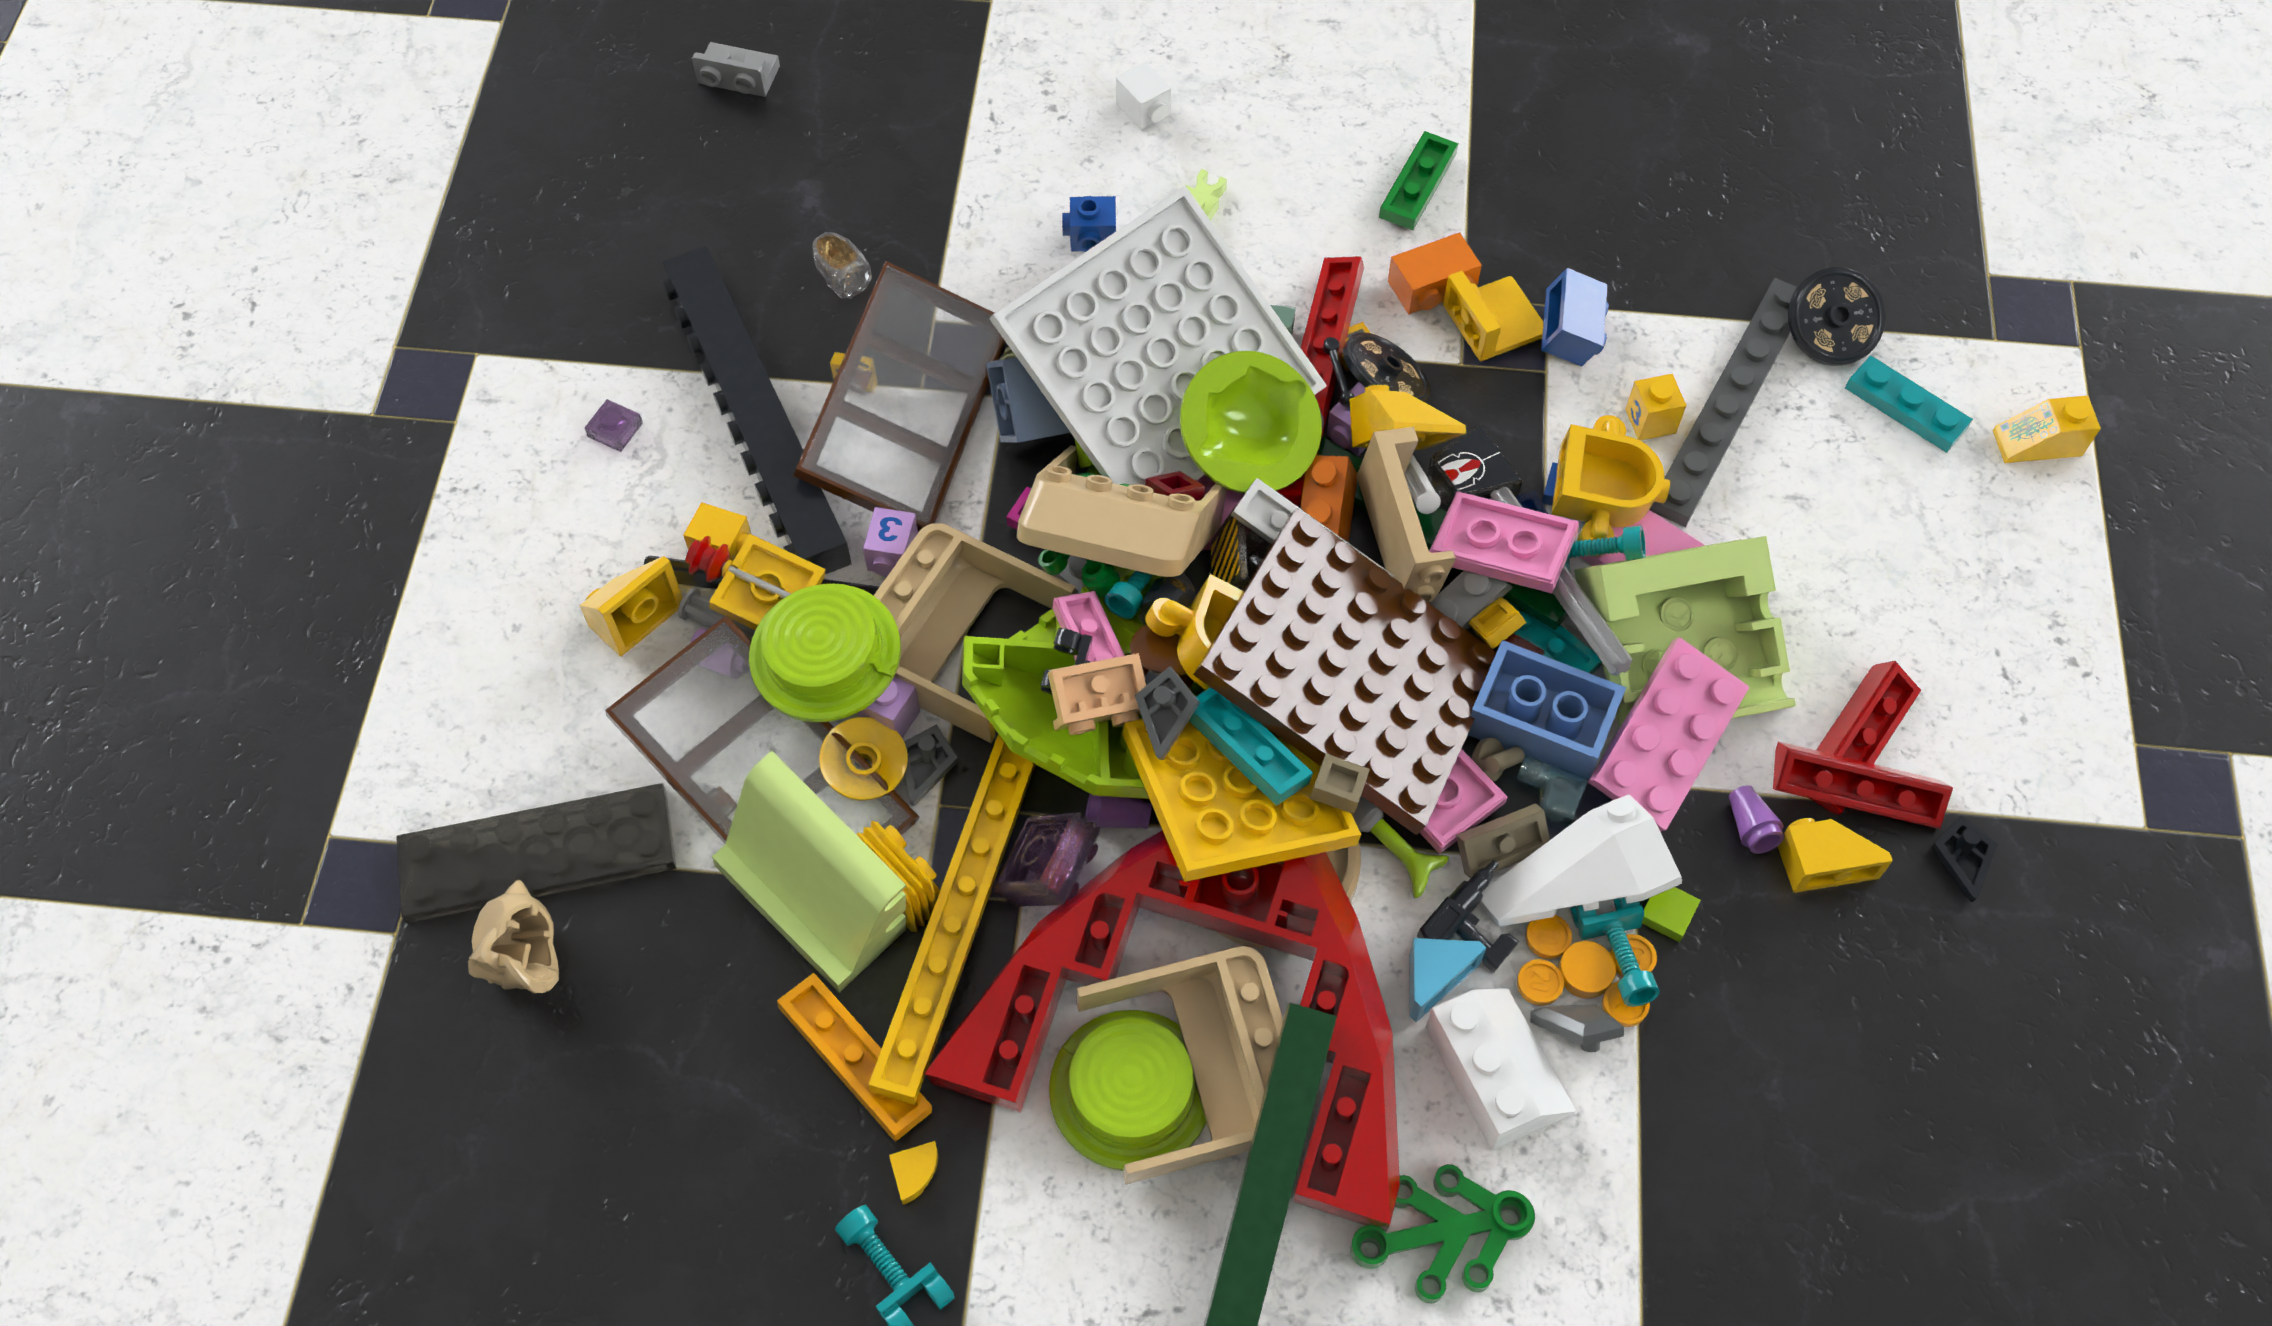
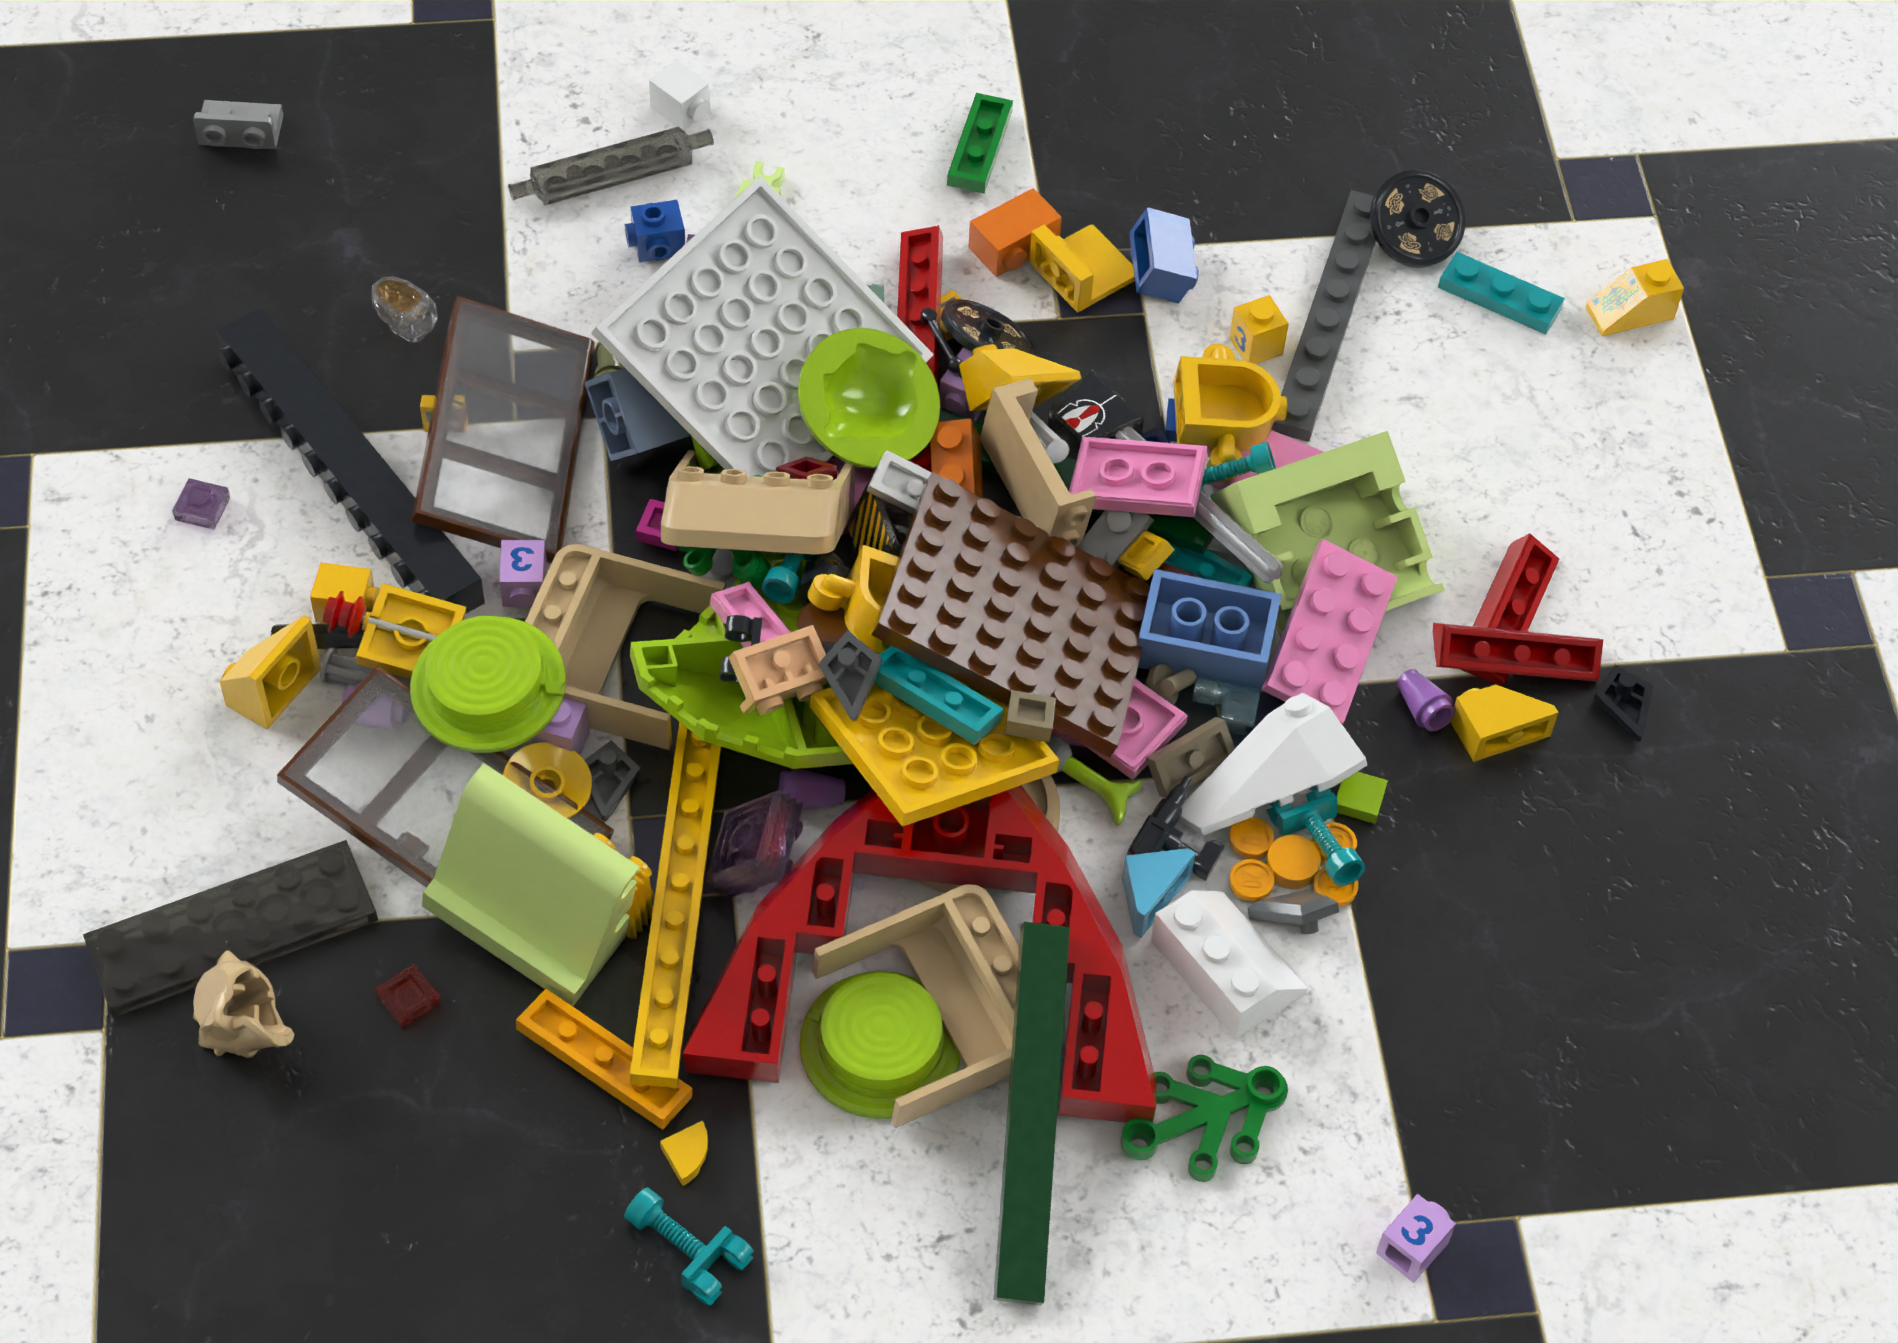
camera: 15 degrees left, 5 degrees down
none -> clear red tile [375,964,441,1028]
none -> clear smoke plate [508,127,714,206]

